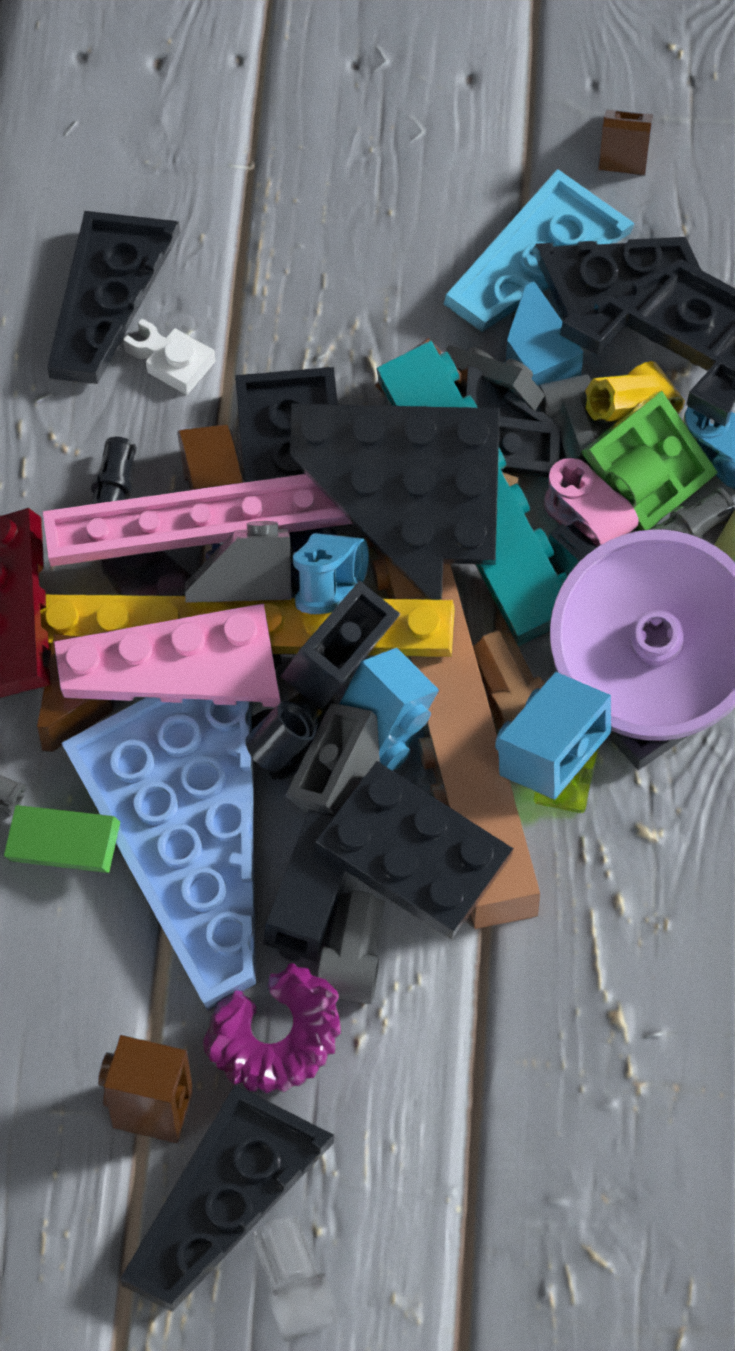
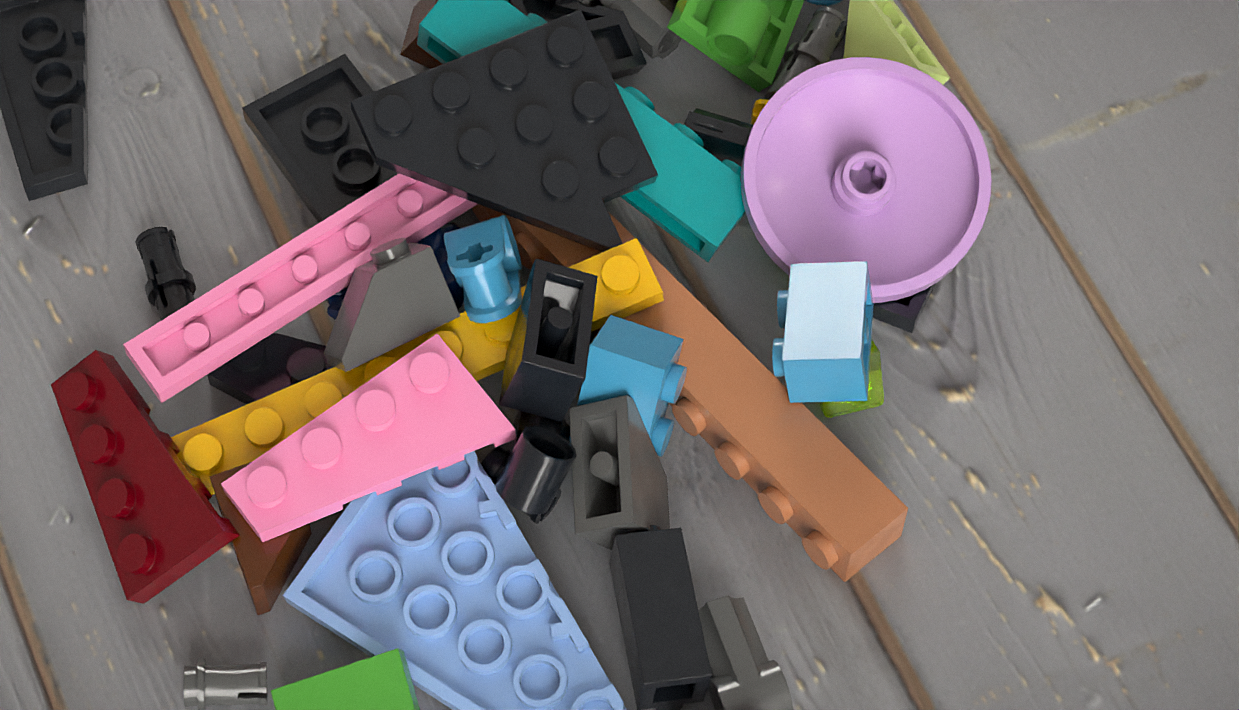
camera: 30 degrees left, 0 degrees up
white plate [123,318,216,395] -> none
reddish brown slope [177,424,243,490] -> none
black plate [314,761,514,940] -> none
medium nougat piece [473,630,545,731] -> none
bright pink piece [544,458,638,546] -> none

